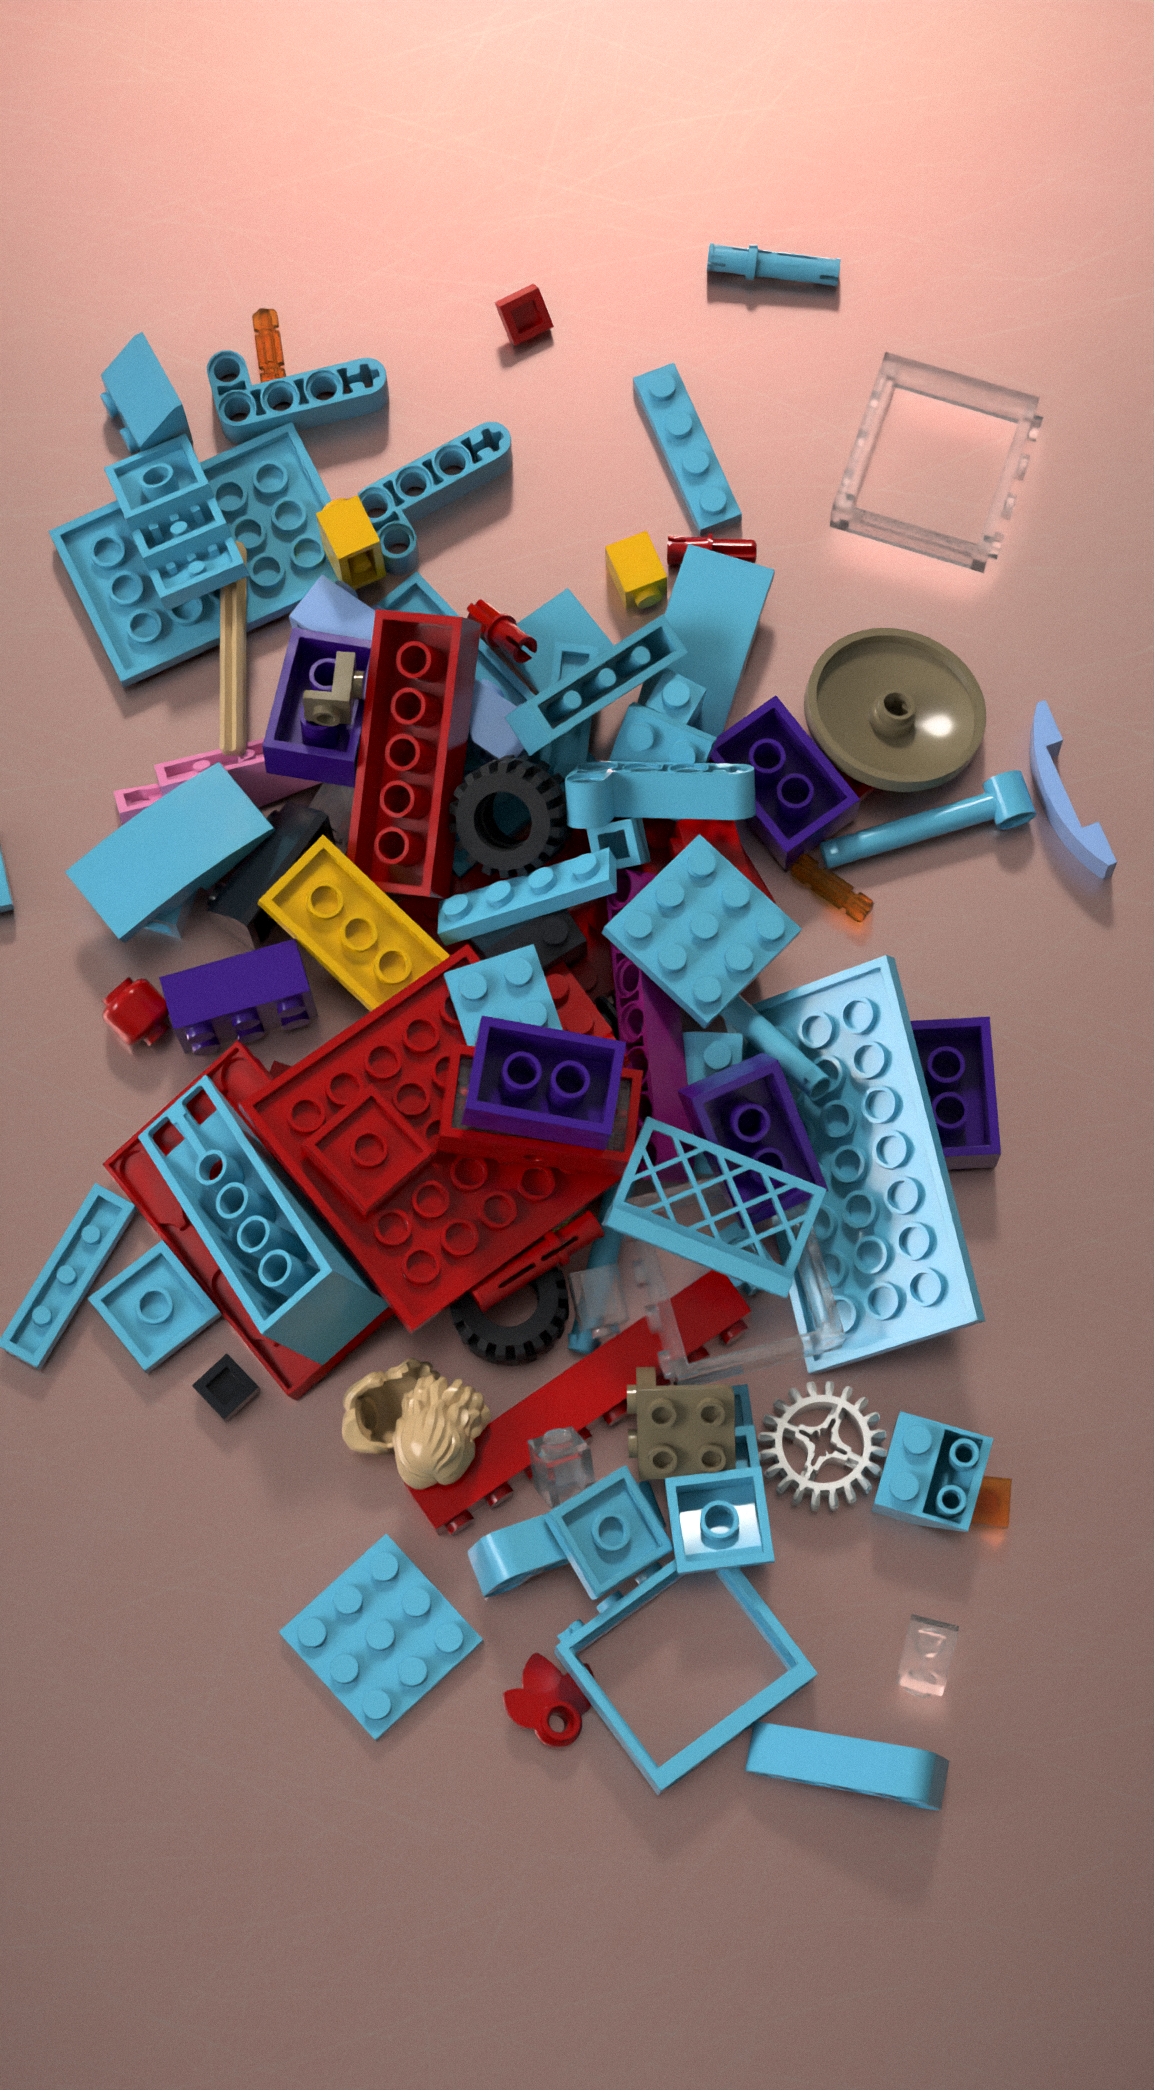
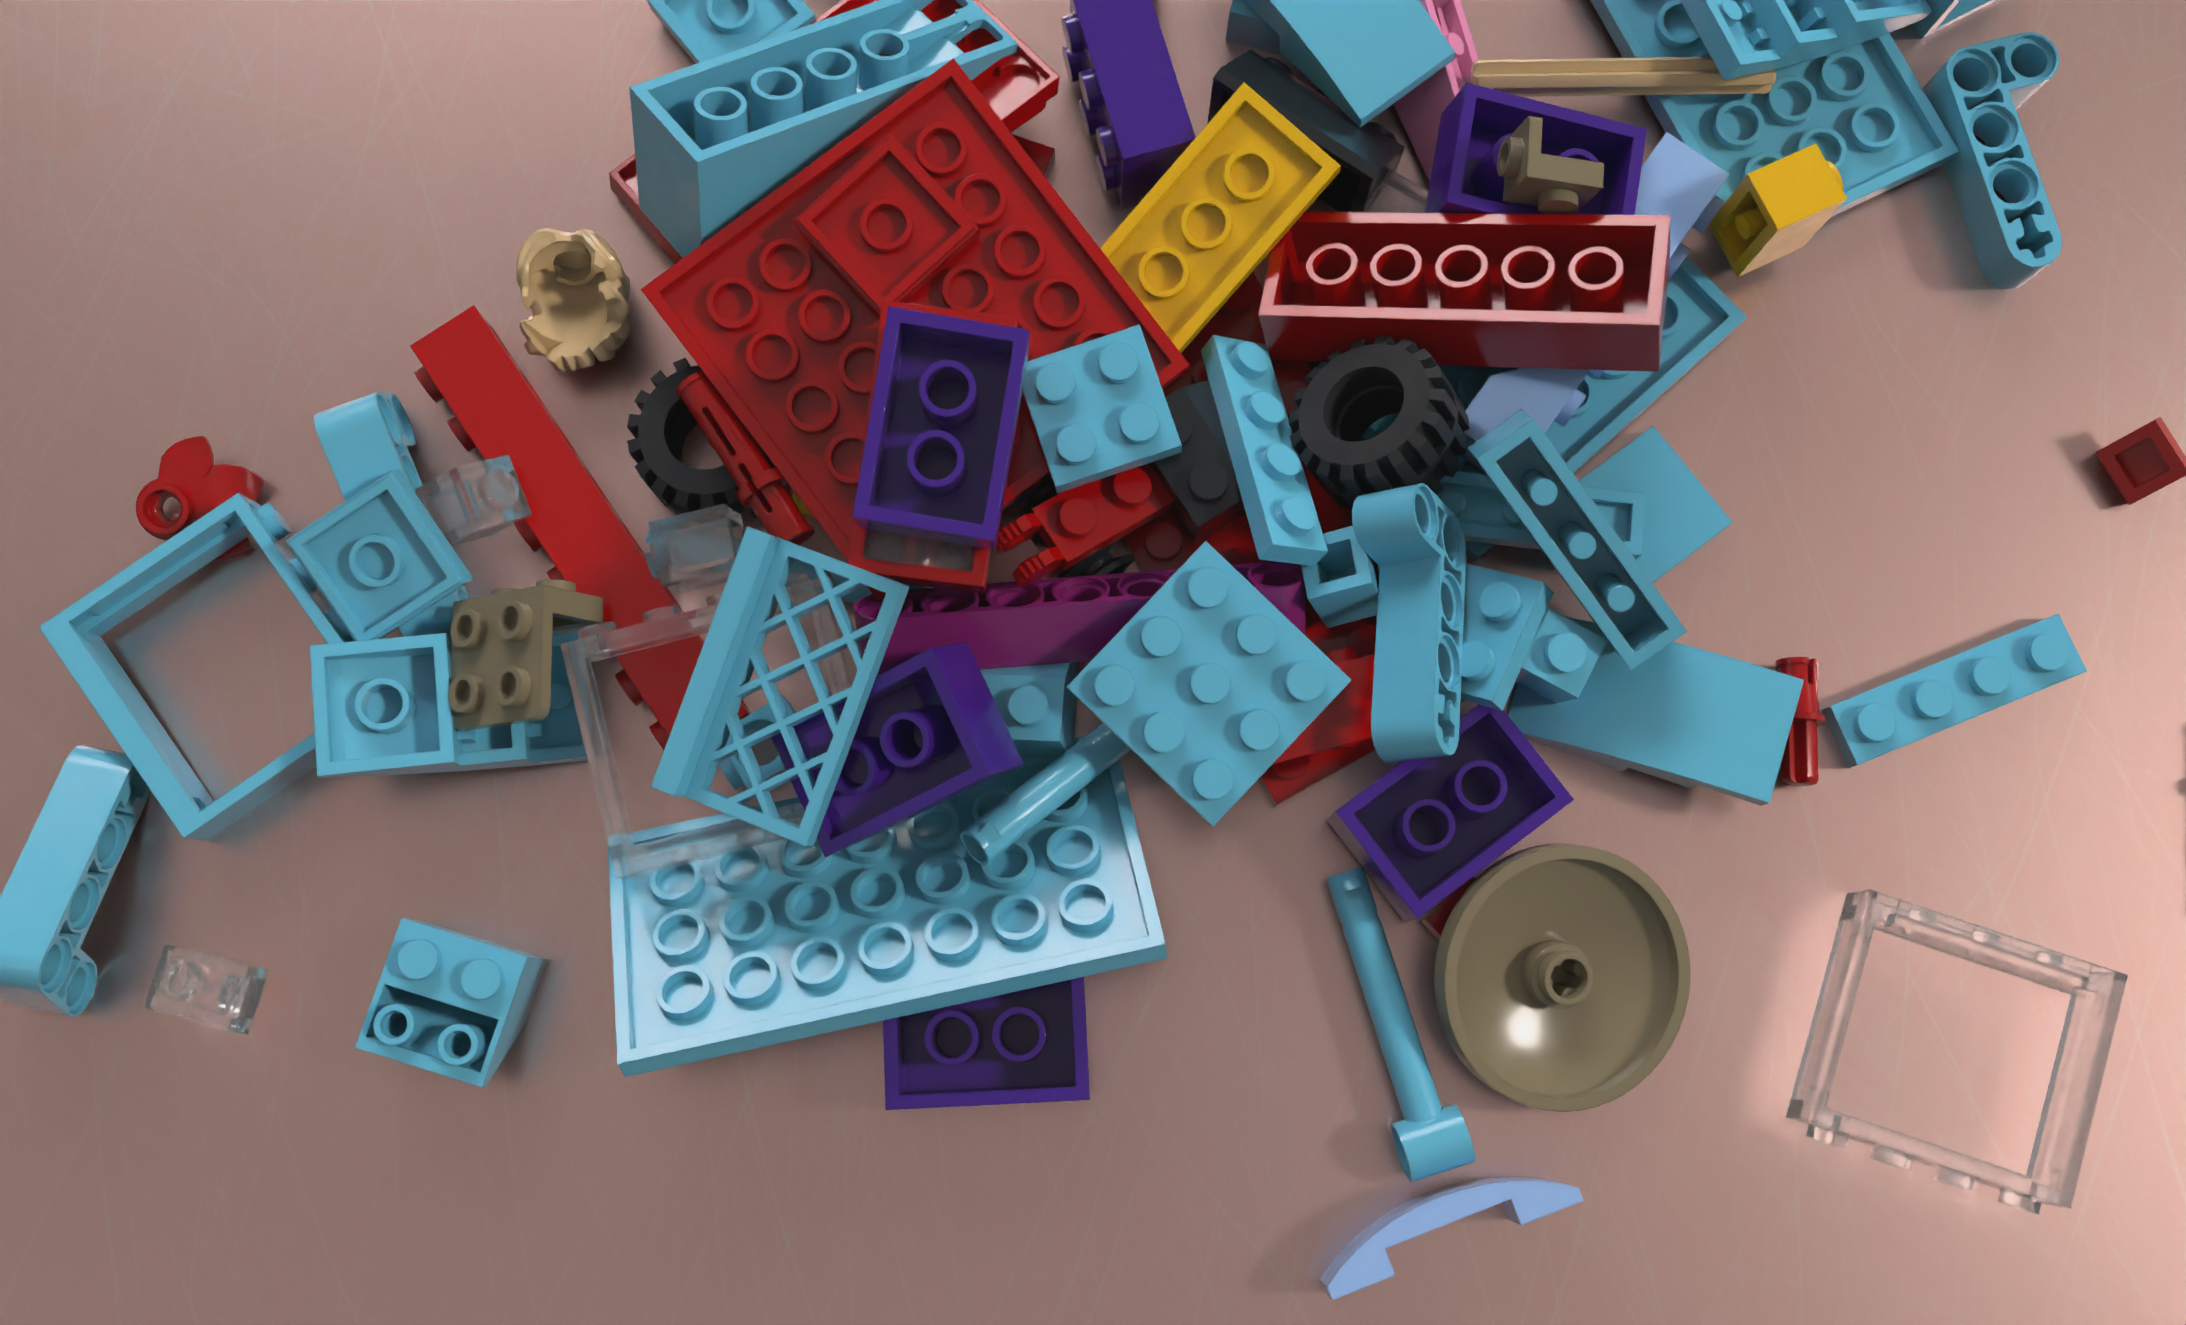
camera: 85 degrees right, 5 degrees up
black plate [192,1353,261,1422] -> none
clear orange axle [252,307,286,383] -> none
medium azure plate [279,1534,484,1741] -> none
medium azure beam [357,422,513,576] -> none
tan hair [392,1375,491,1489] -> none
red axle [467,599,537,663] -> none
yellow brick [605,530,667,610] -> none
white gear [758,1381,887,1511] -> none
clear orange axle [791,853,874,923] -> none
clear orange plate [970,1476,1012,1529] -> none

